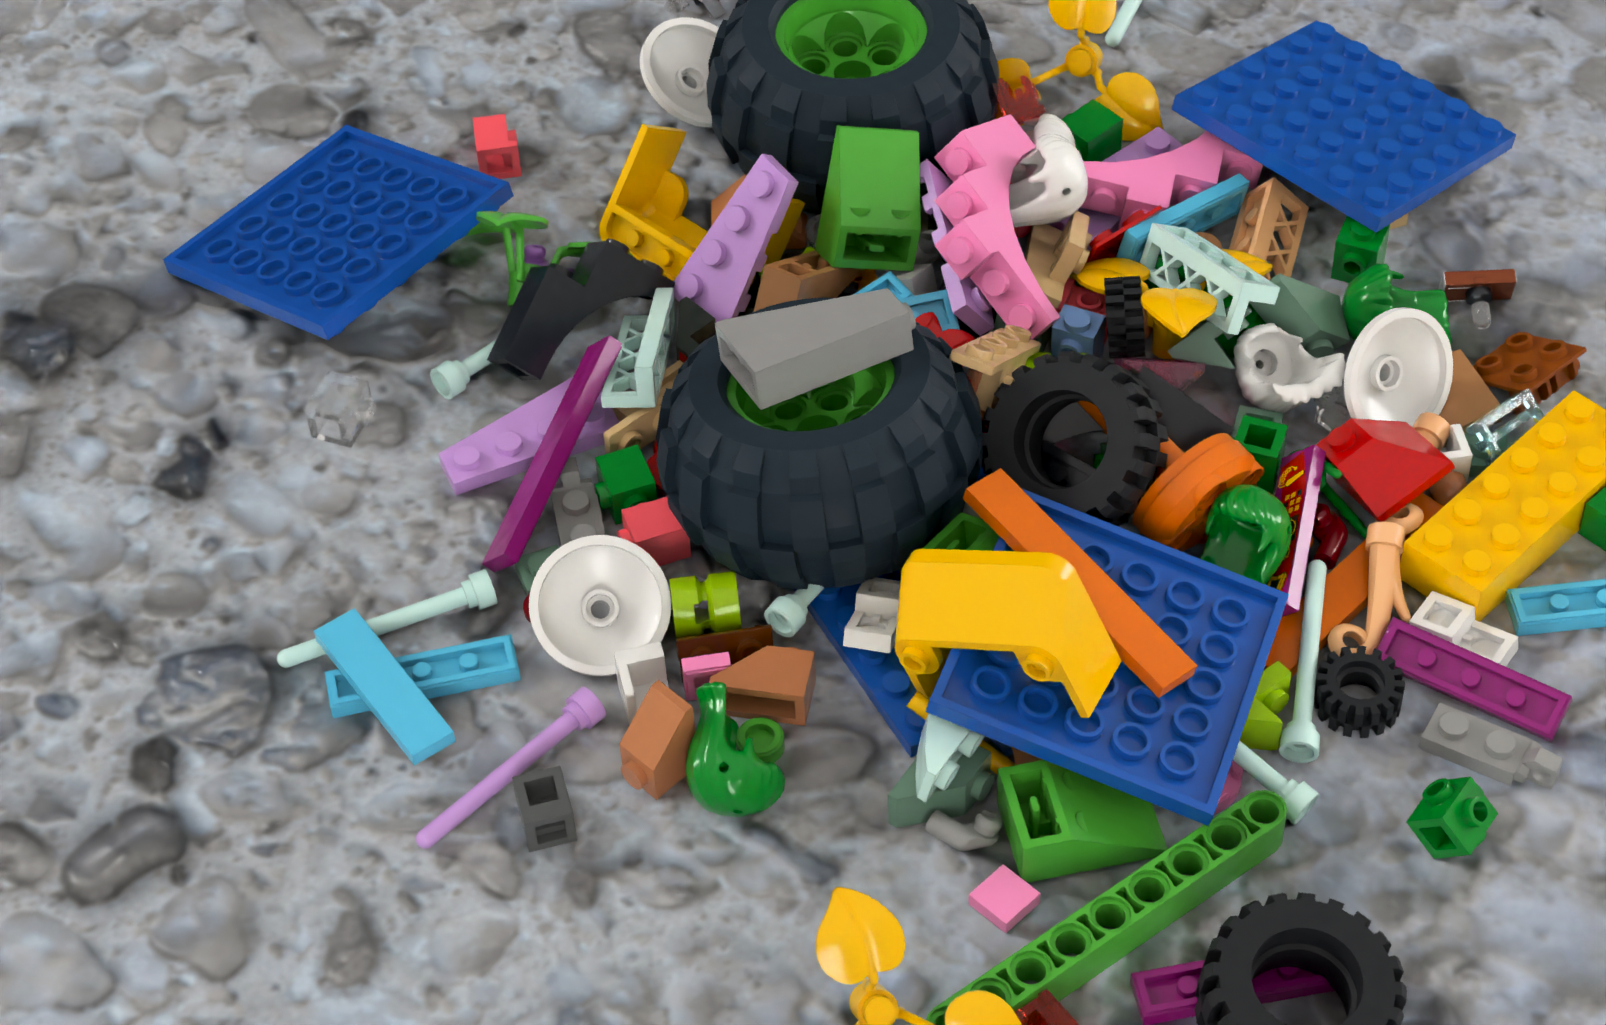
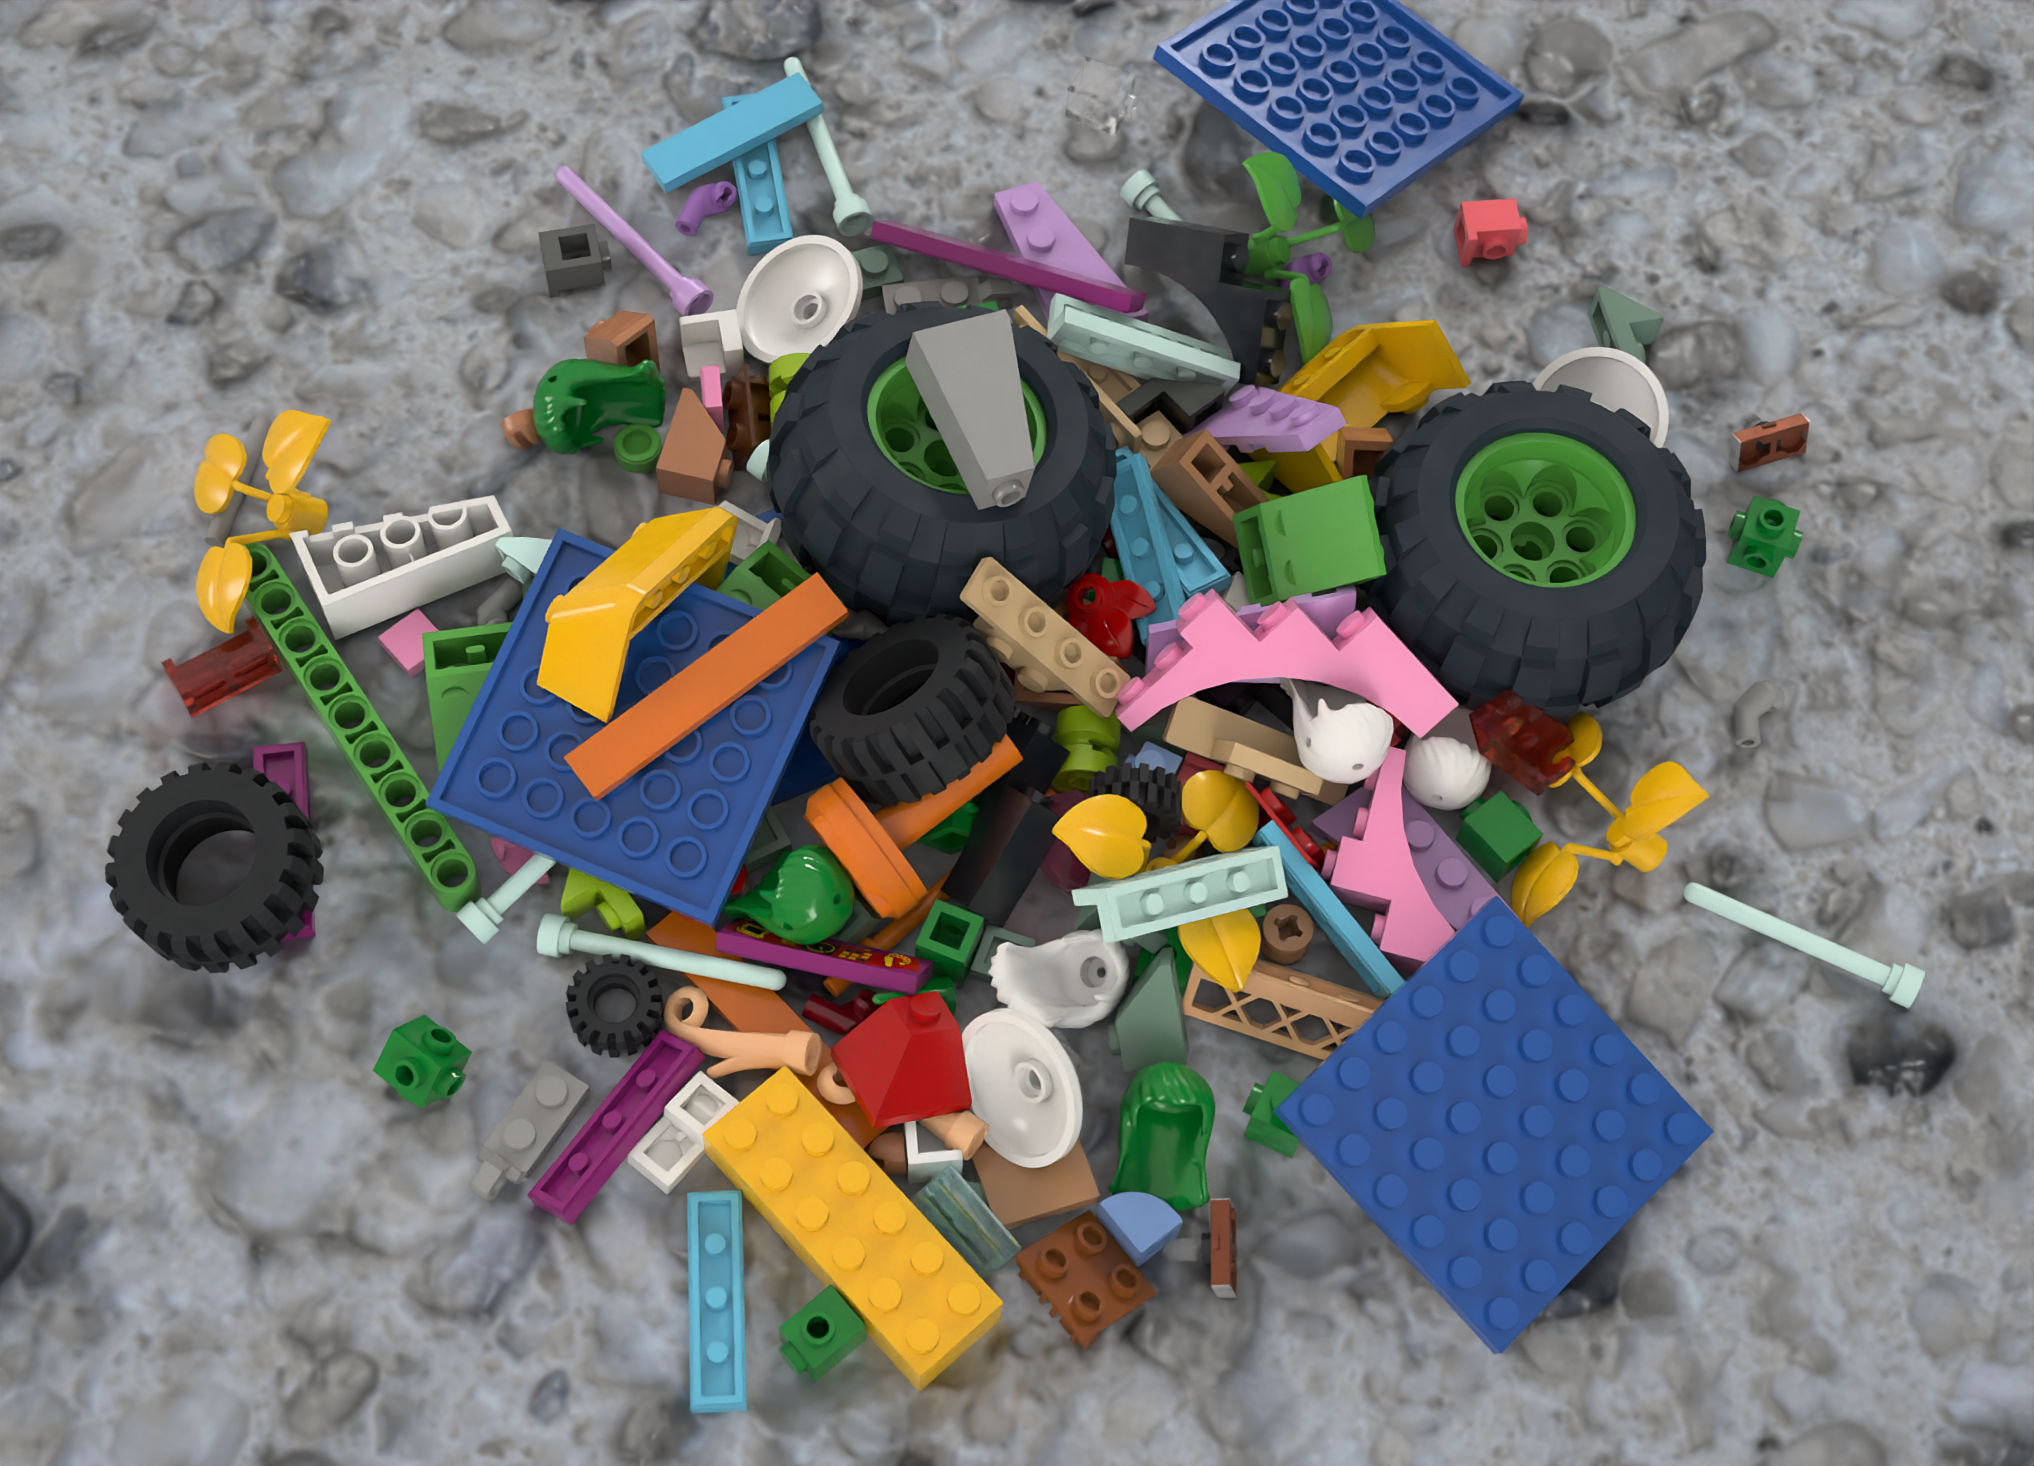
camera: 85 degrees right, 15 degrees up
none -> white wedge [289,495,513,640]
none -> nougat hinge [501,409,541,450]
none -> medium lavender arm [675,181,737,236]
none -> medium blue brick [1096,1192,1183,1268]
none -> sand green slope [1588,286,1664,364]

